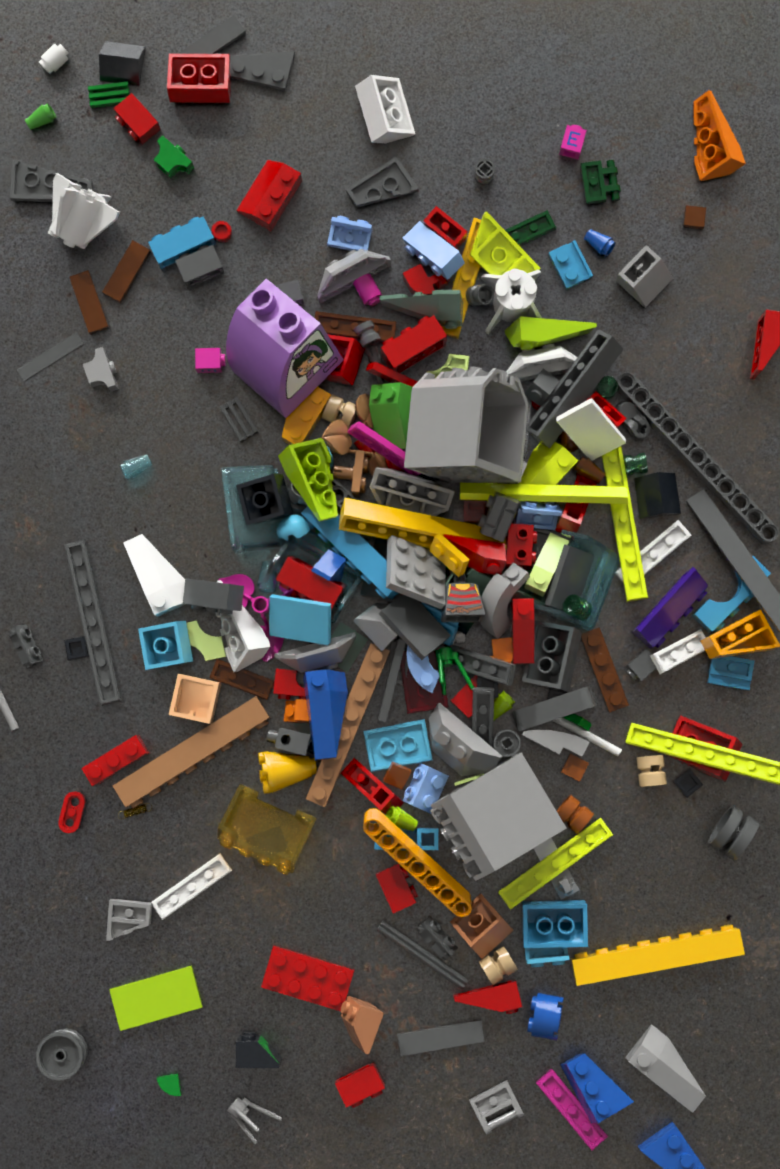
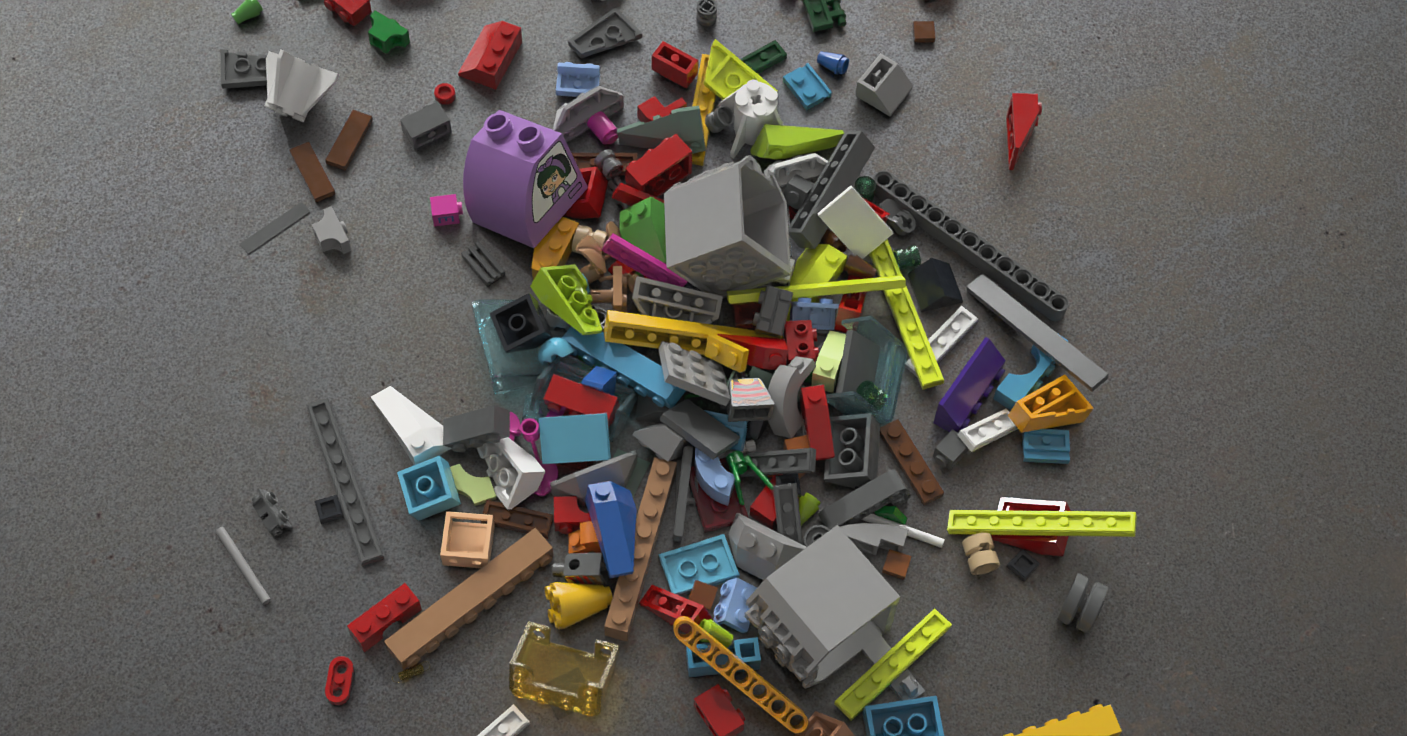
camera: 15 degrees left, 20 degrees down
clear light blue cone [120,454,152,480] -> none
dark azure brick [148,216,216,269] -> none
light blue brick [403,221,465,280] -> none
dark orange wheel [557,795,594,834] -> none

